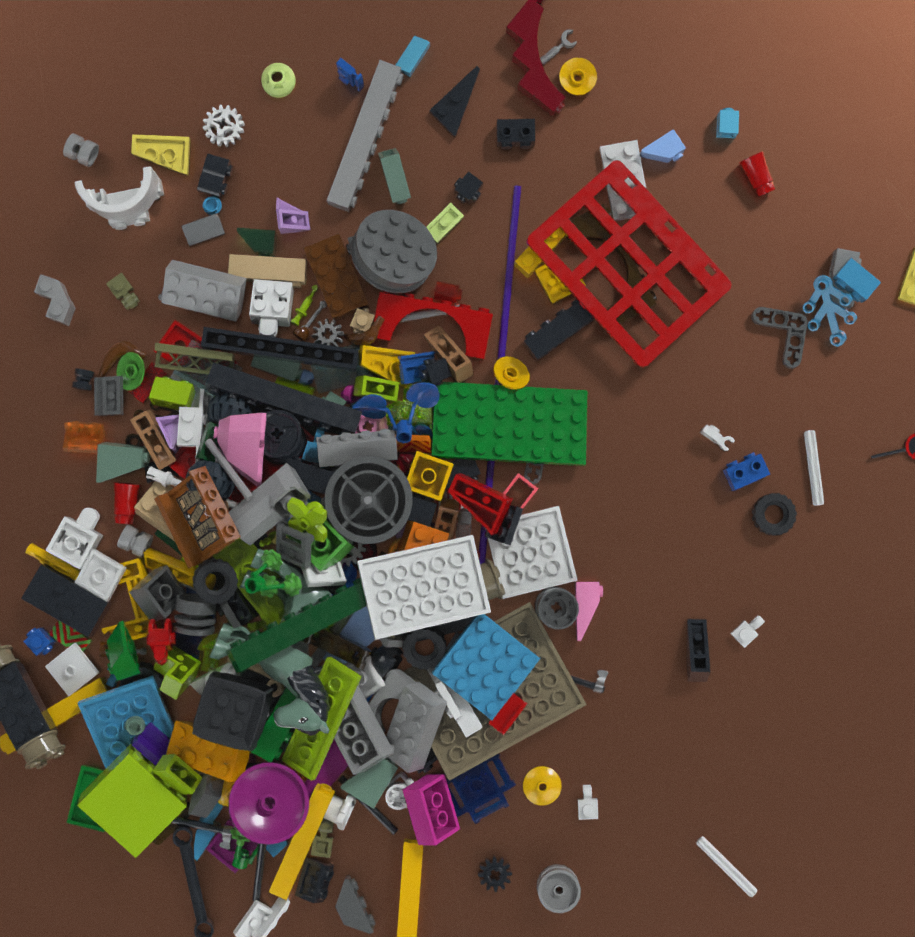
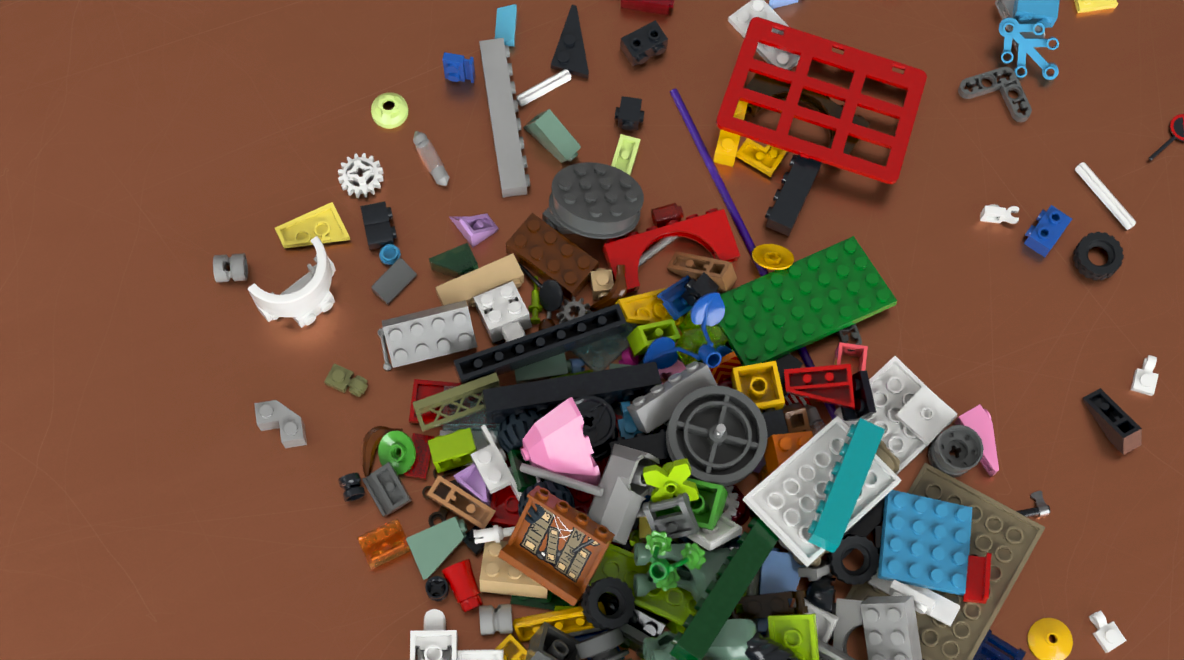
camera: 30 degrees left, 15 degrees down
none -> piece [413,131,450,186]
none -> black wheel [425,576,449,602]
none -> white axle [516,69,571,106]
none -> black piece [518,262,563,311]
none -> teal brick [807,418,885,553]
none -> white plate [895,385,957,446]

